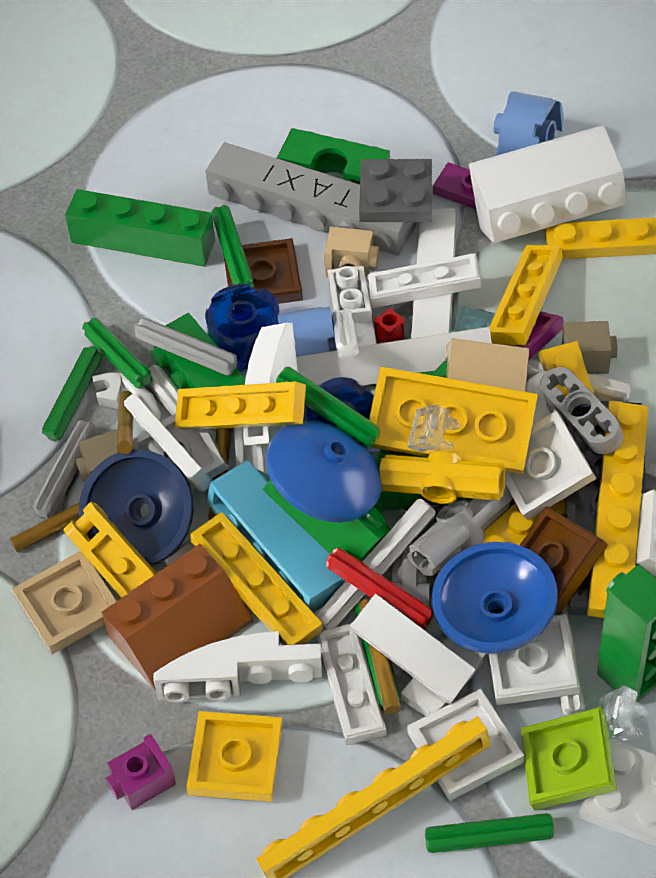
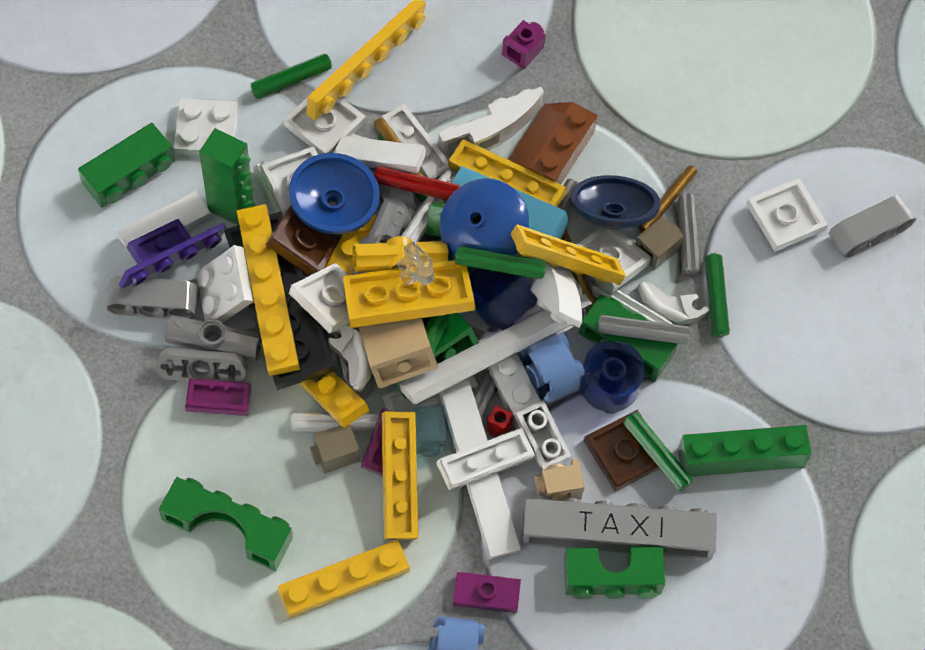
camera: 150 degrees right, 10 degrees up
tan plate [12,551,116,654] -> none
yellow plate [63,501,157,598] -> none
green axle [82,318,153,389] -> none
pearl gold bar [117,390,133,455] -> none
white tile [124,393,212,492] -> none
yellow plate [186,711,283,802] -> none
white axle [332,308,359,360] -> none
dark grey plate [359,159,432,222] -> none
white slope [469,125,627,243] -> none
lime tile [521,707,617,811] -> none
light grey beam [540,367,624,454] -> none

